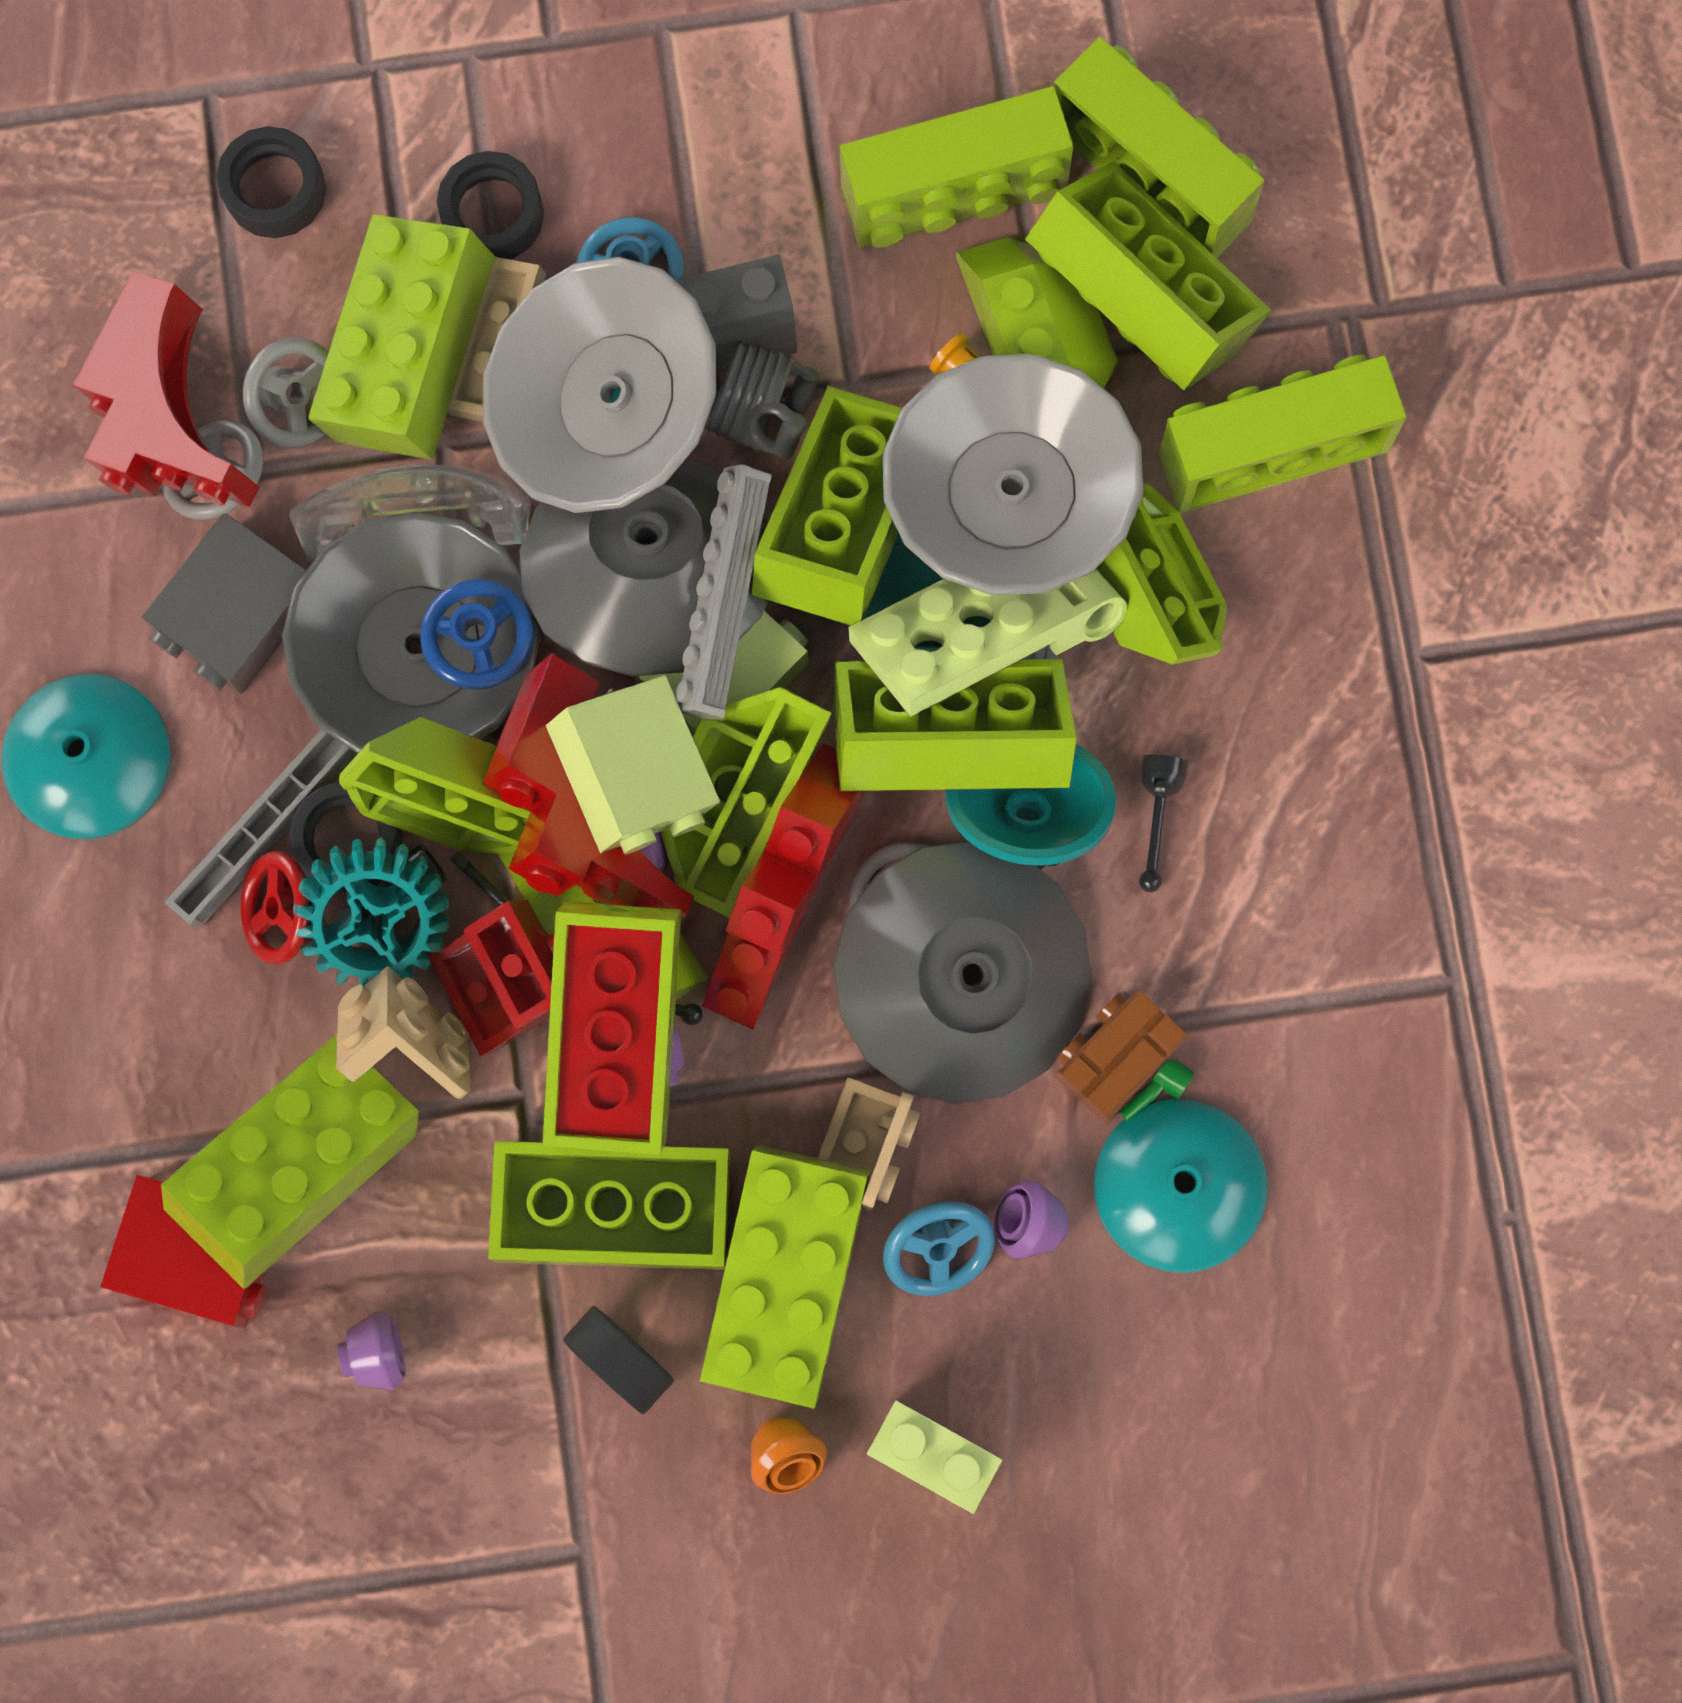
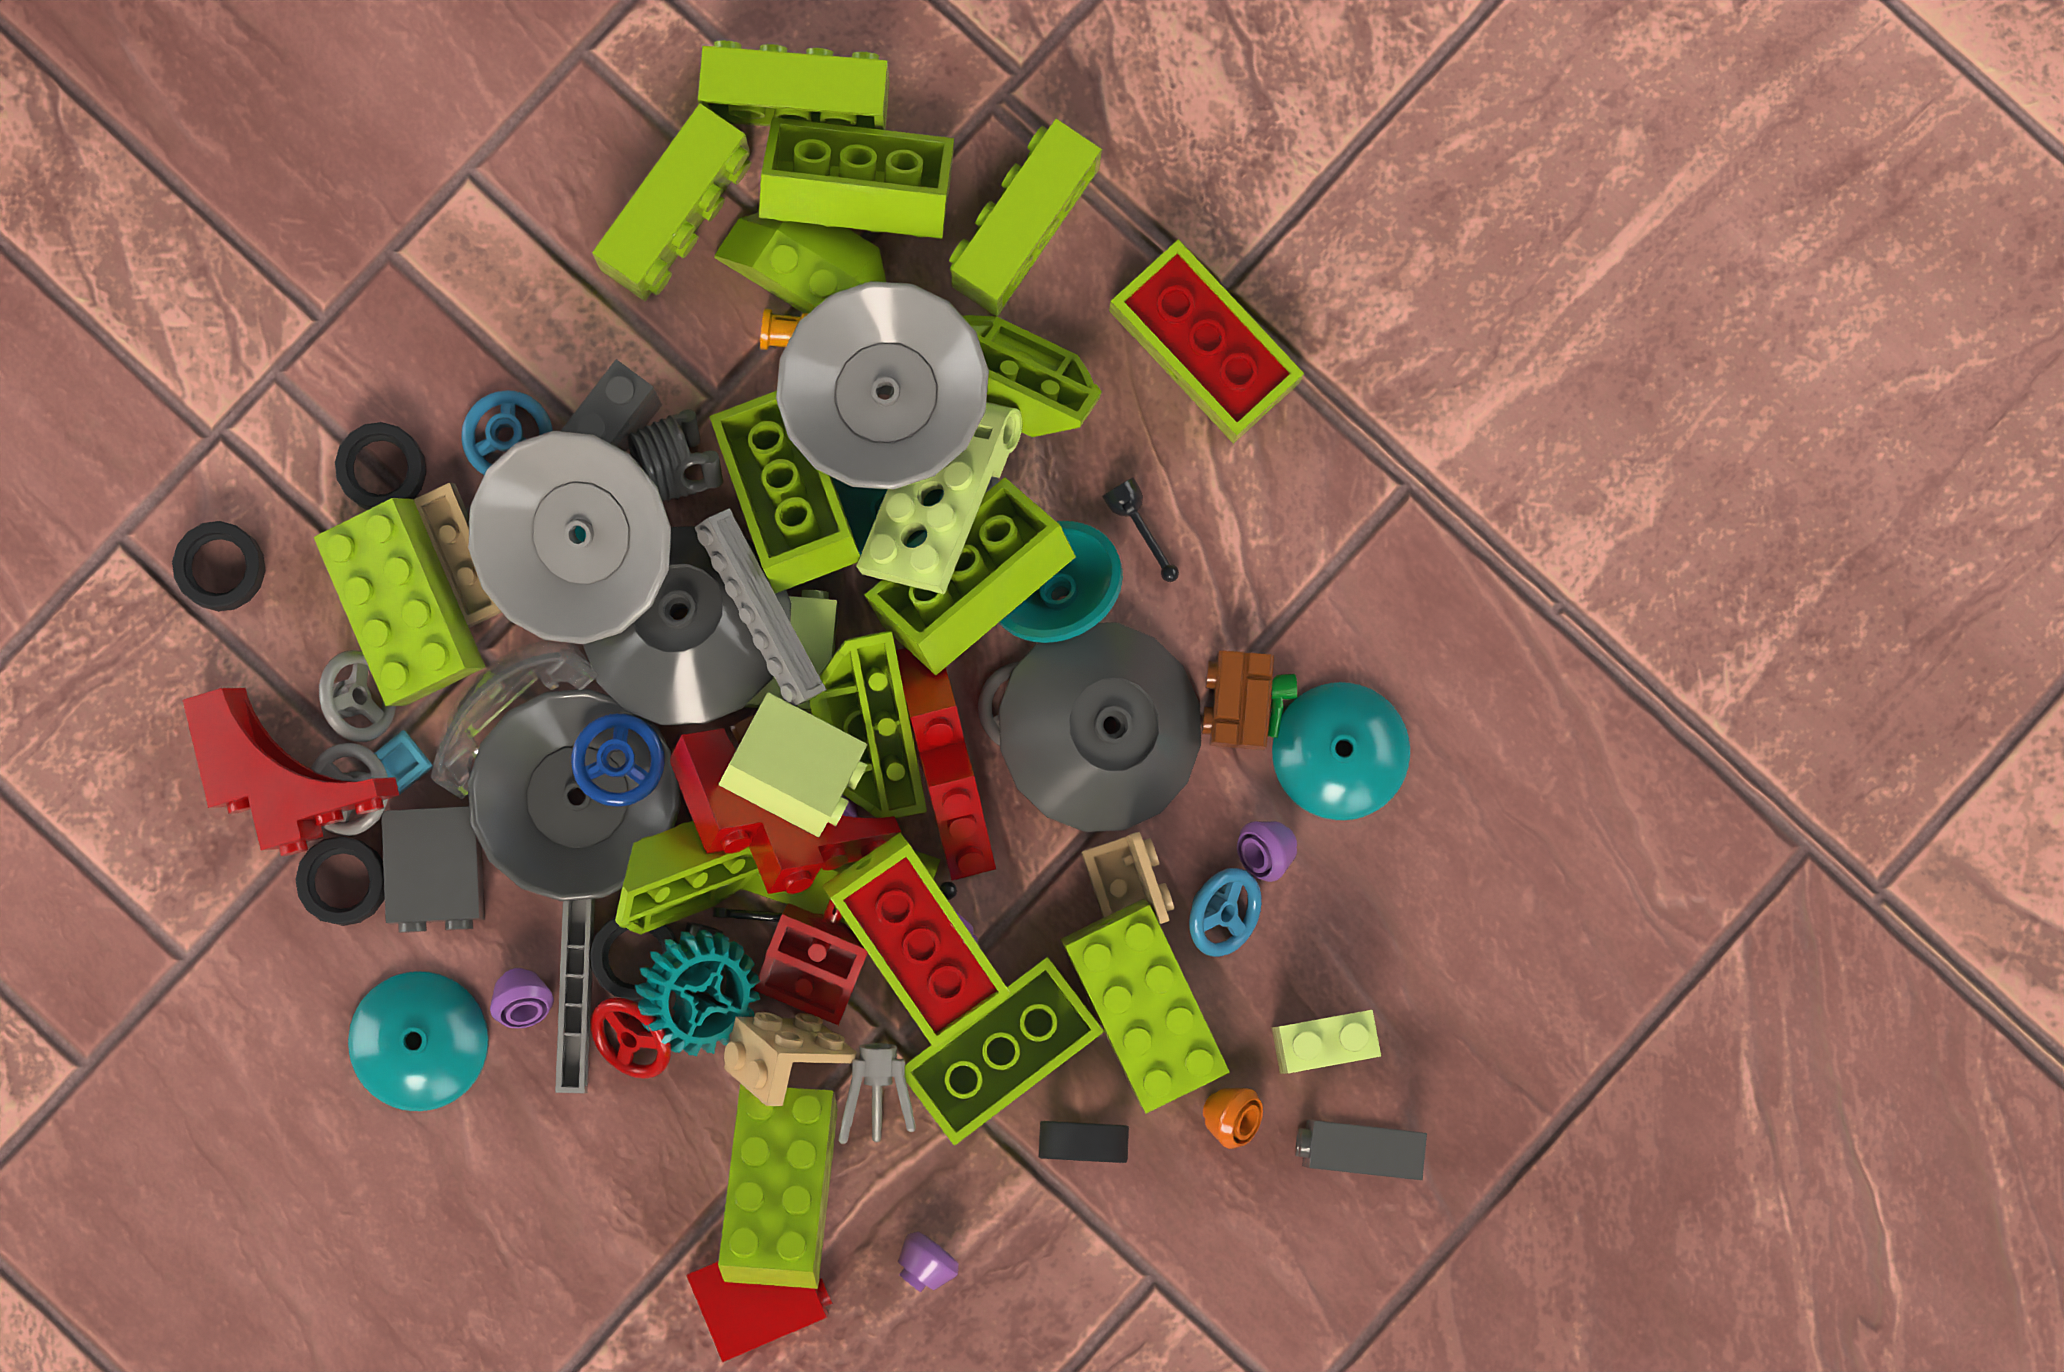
camera: 50 degrees left, 5 degrees up
none -> black tyre [295,836,385,926]
none -> medium azure tile [374,730,435,795]
none -> medium lavender cone [490,968,554,1028]
none -> light grey plant [838,1043,916,1144]
none -> red brick [1109,239,1304,444]
none -> dark grey window [1295,1120,1427,1181]

